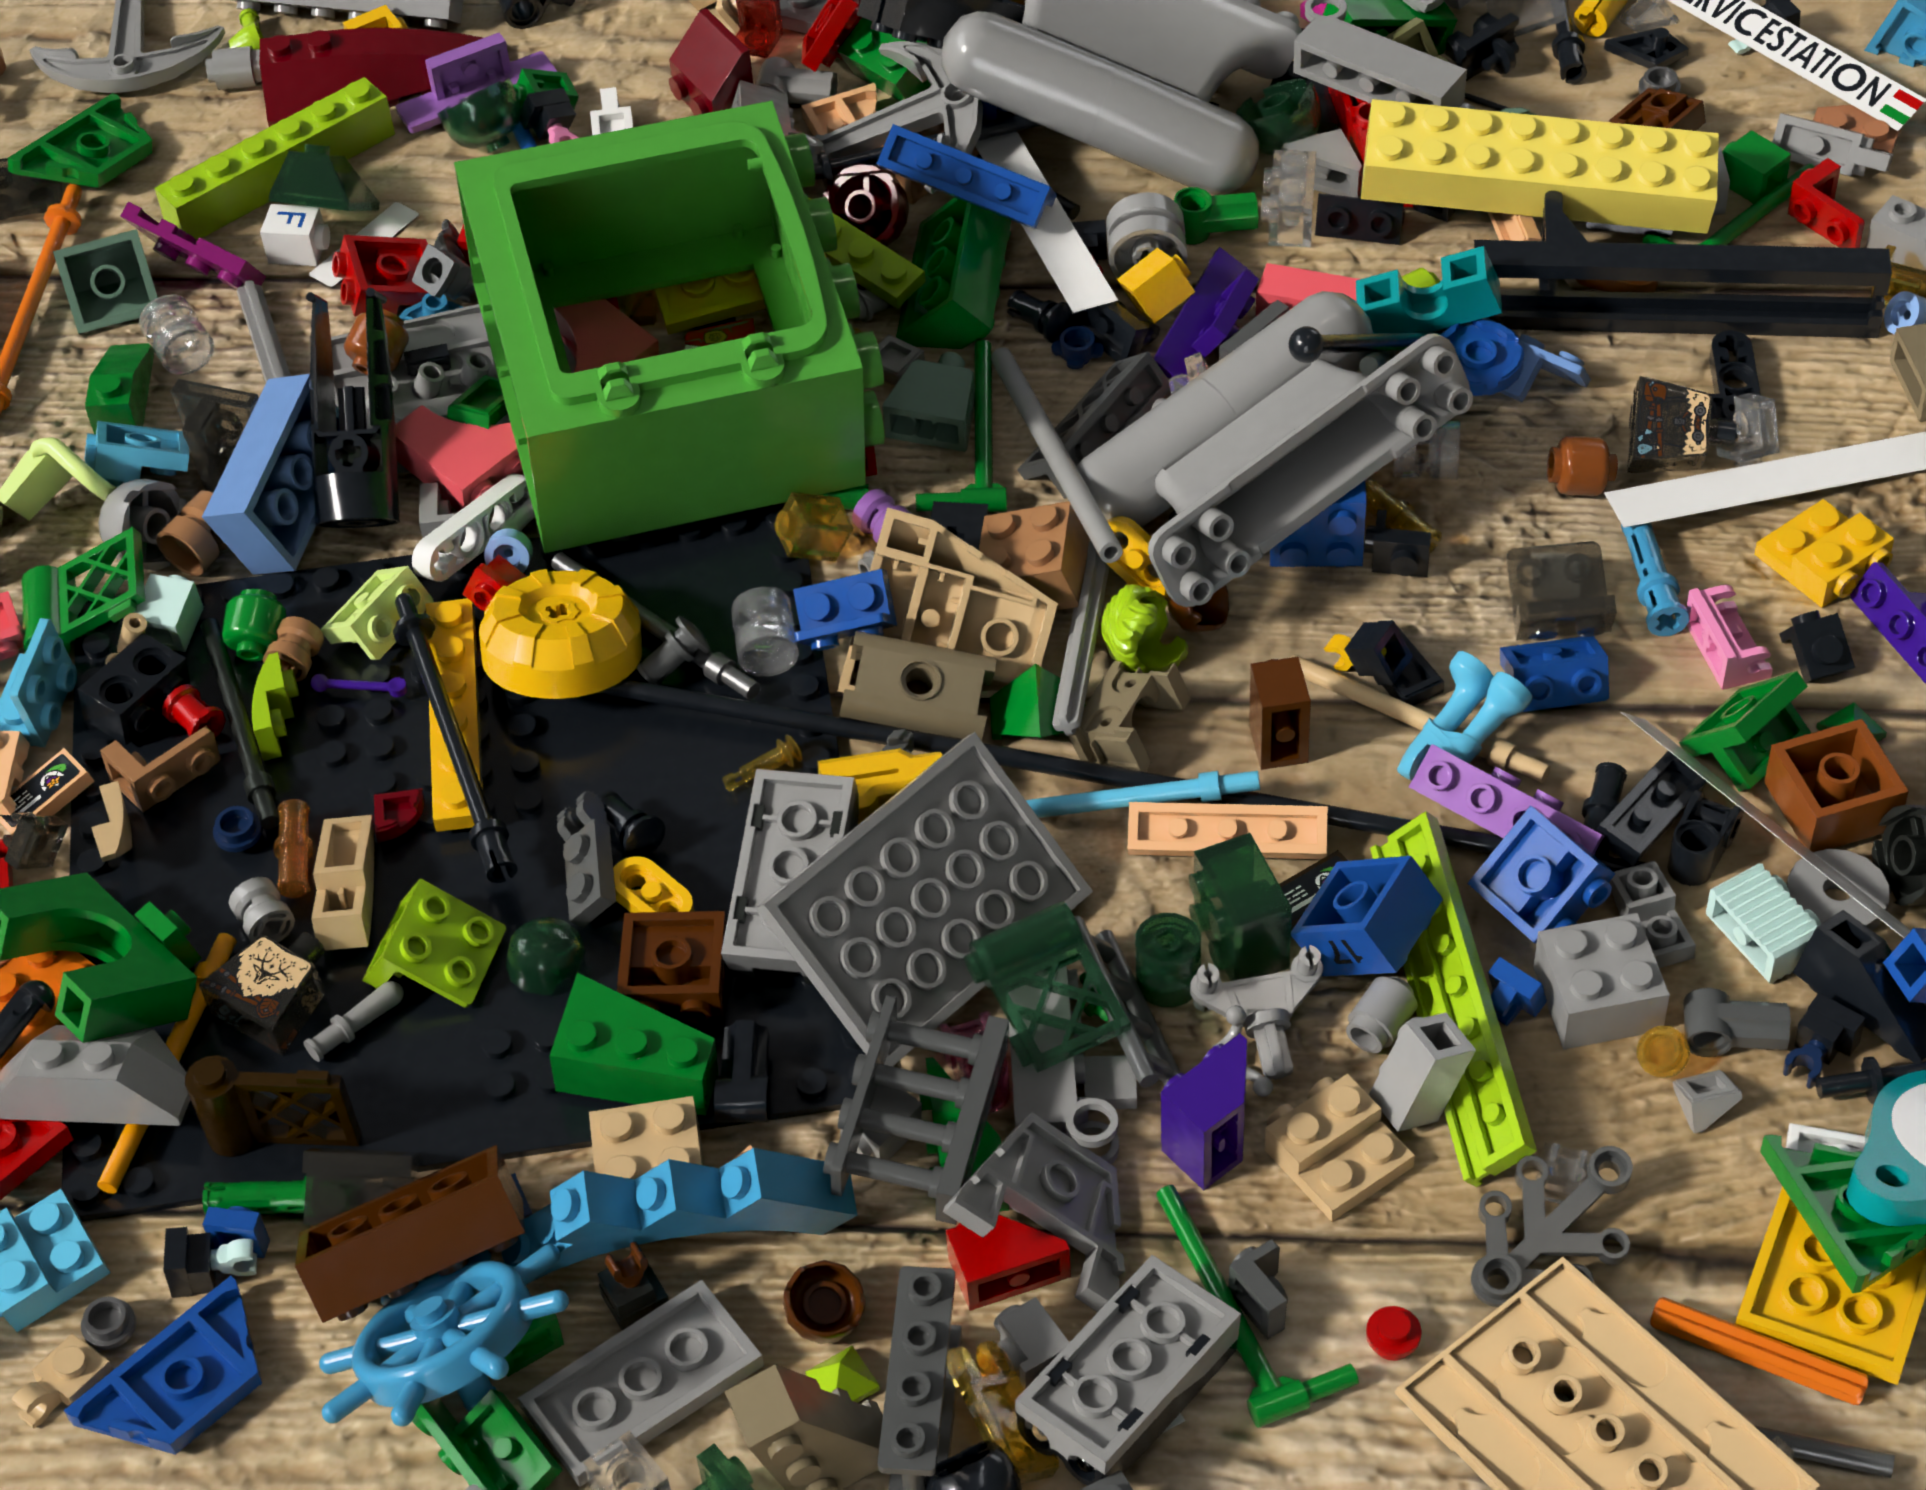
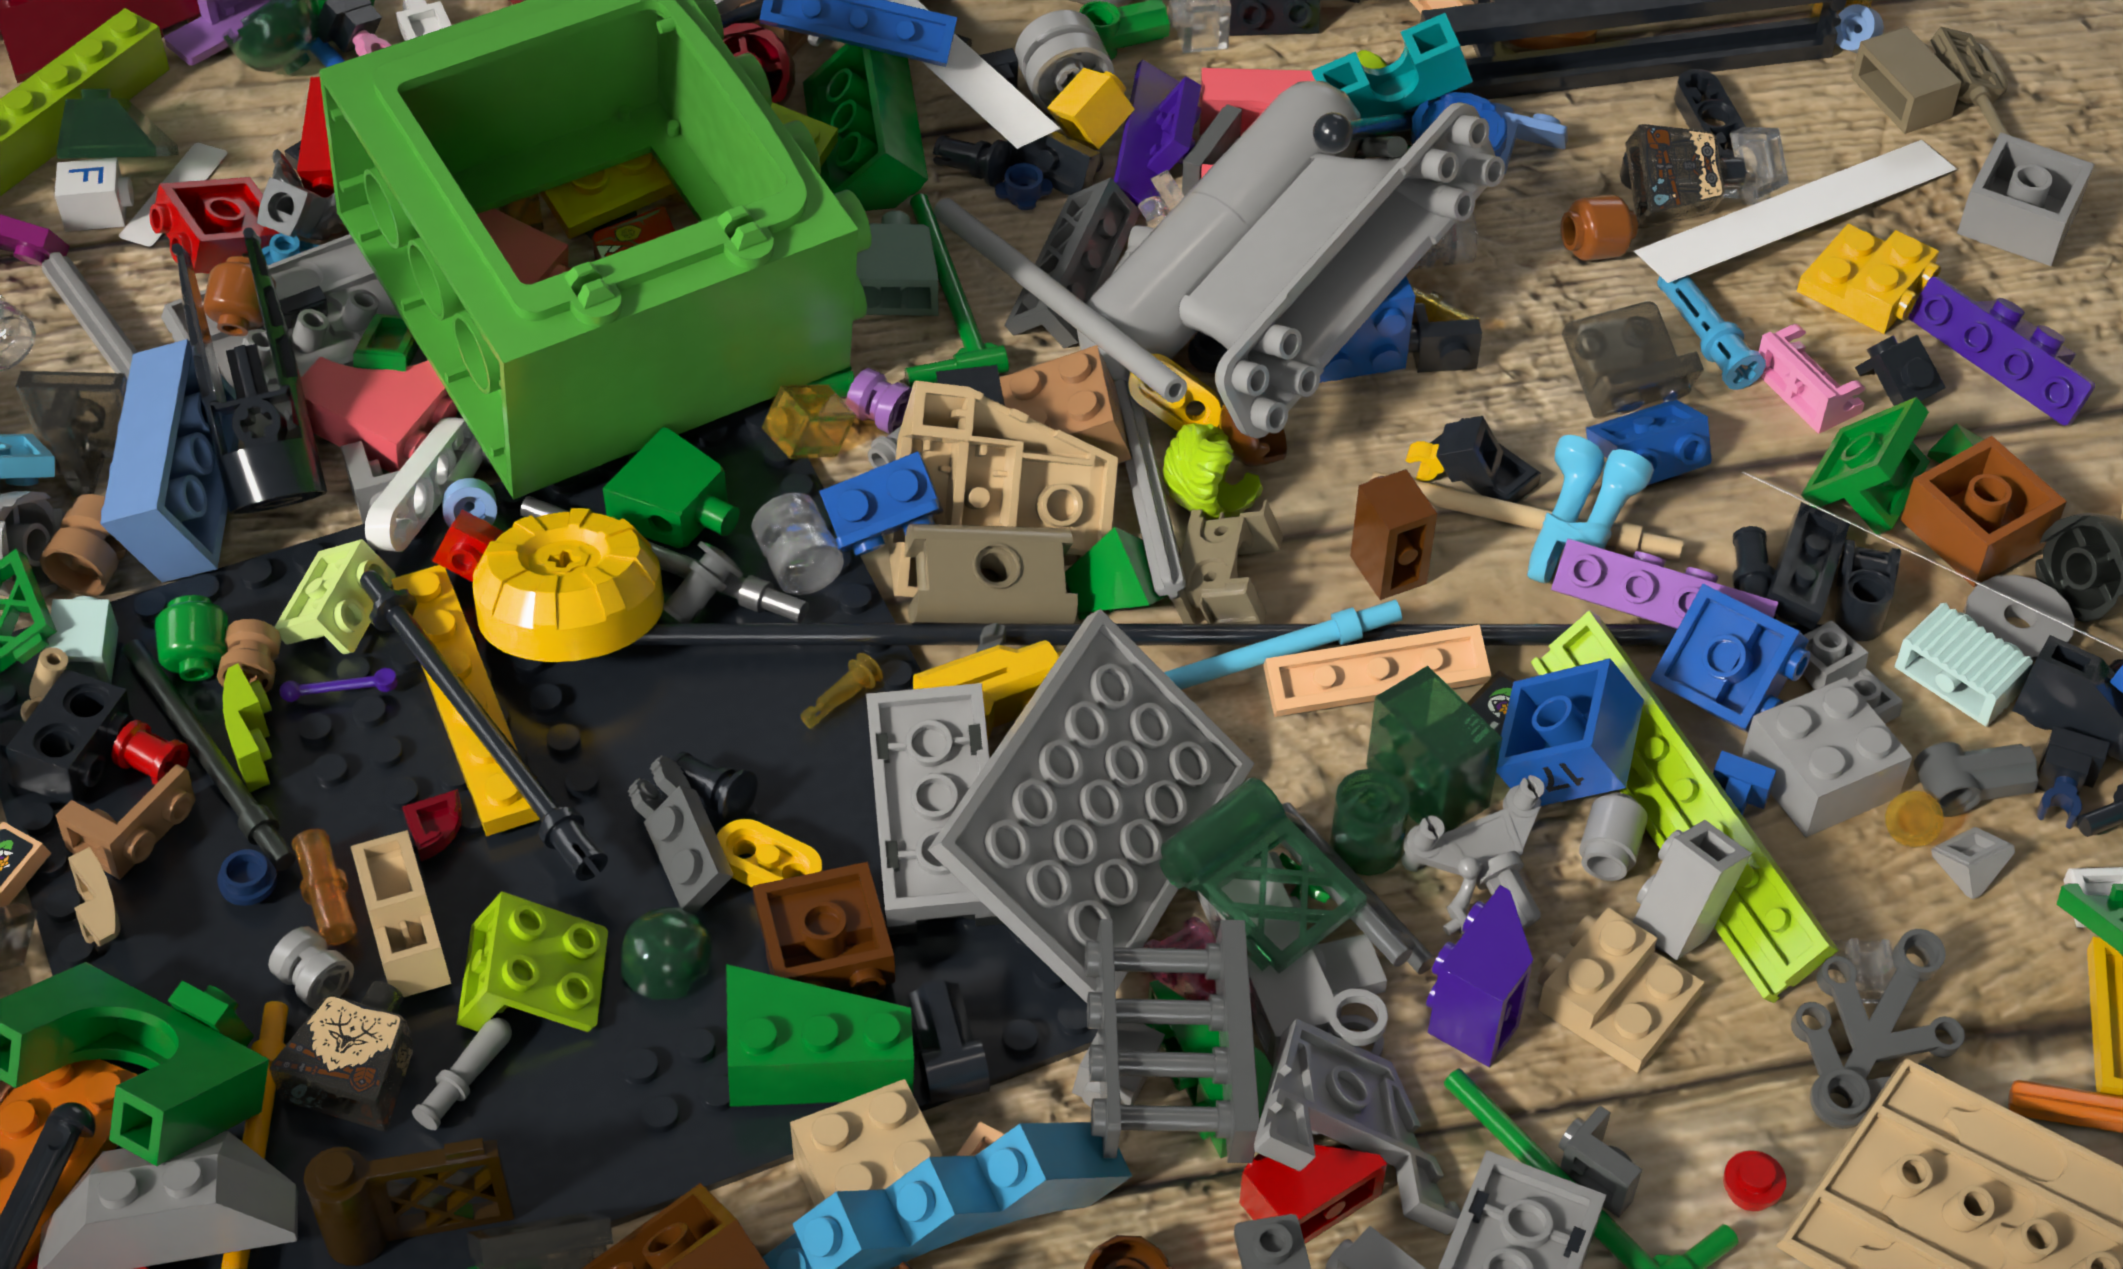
camera: 20 degrees left, 0 degrees up
none -> green torso [603,426,740,548]

